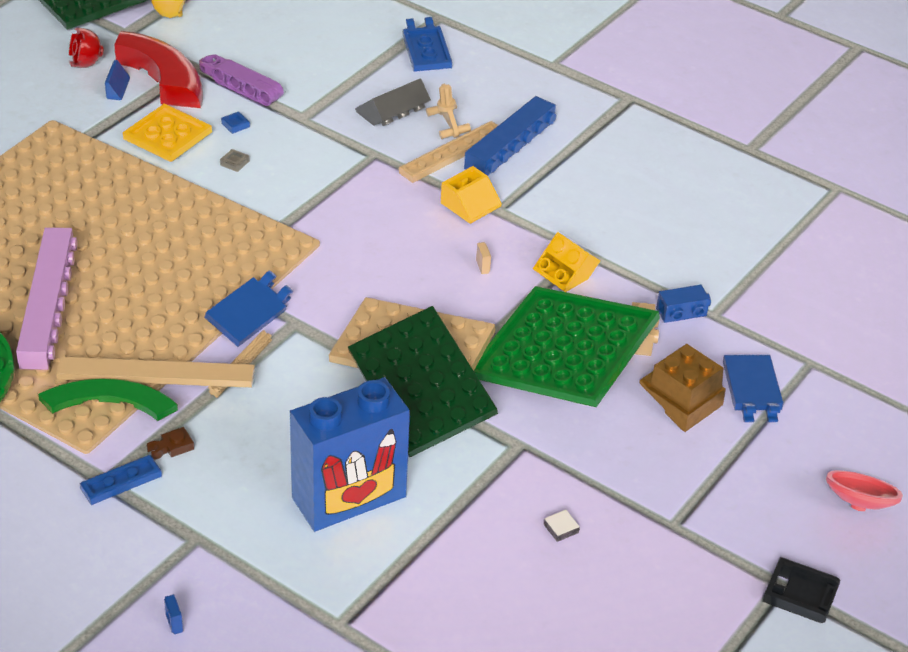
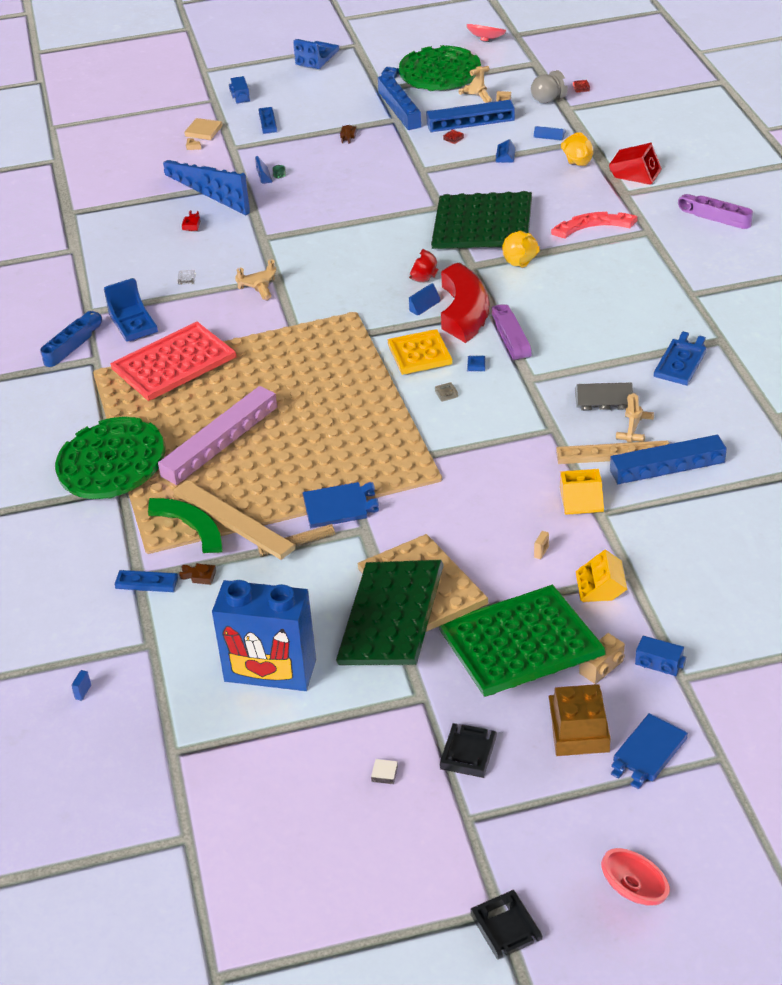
camera: 45 degrees right, 0 degrees up
none -> black container [440,723,497,778]

